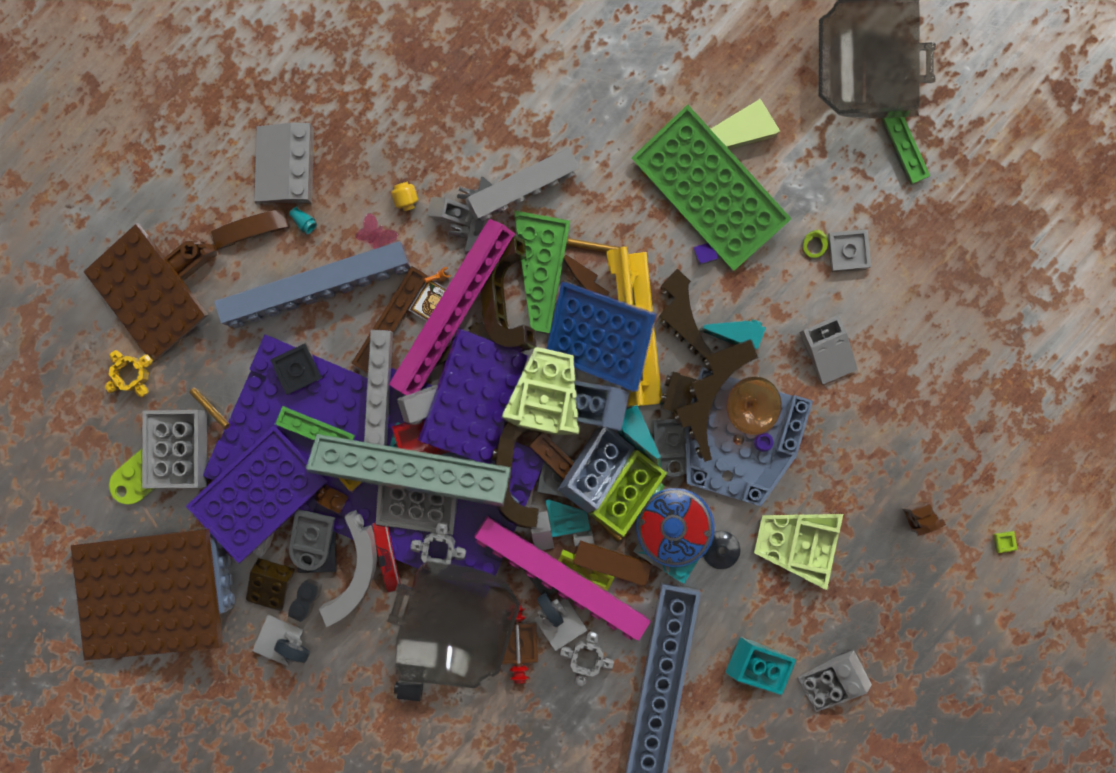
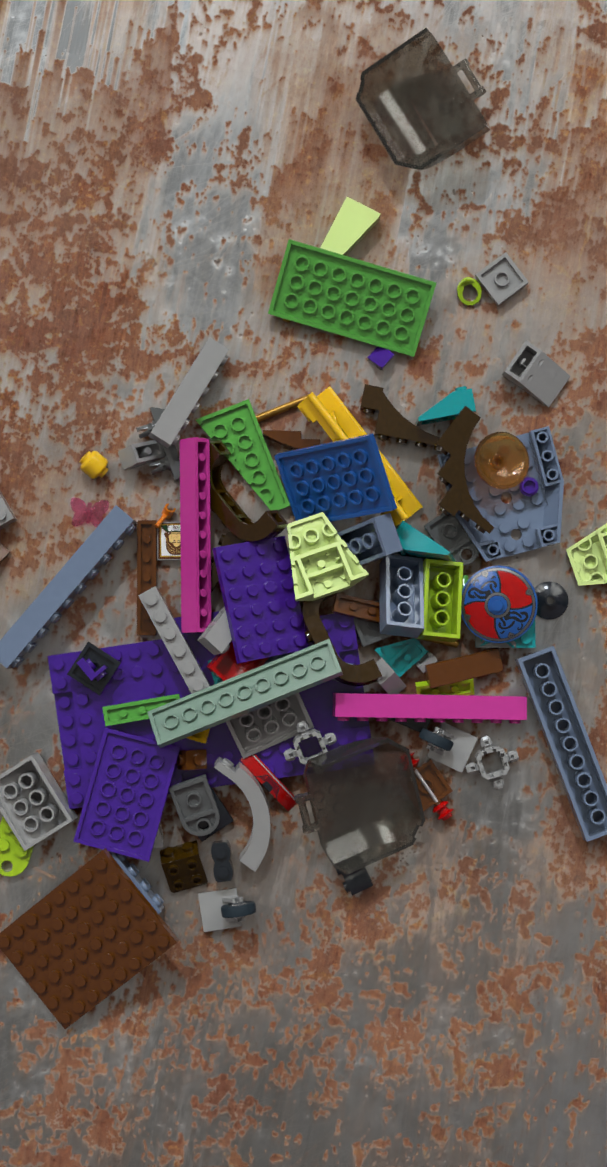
camera: 35 degrees left, 0 degrees up
pearl gold bar [189,388,230,430] -> none
teal cone [289,207,317,234] -> none
dark brown bracket [659,371,698,413] -> none
bright green plate [881,107,930,185] -> none
none -> dark purple bracket [77,658,108,681]

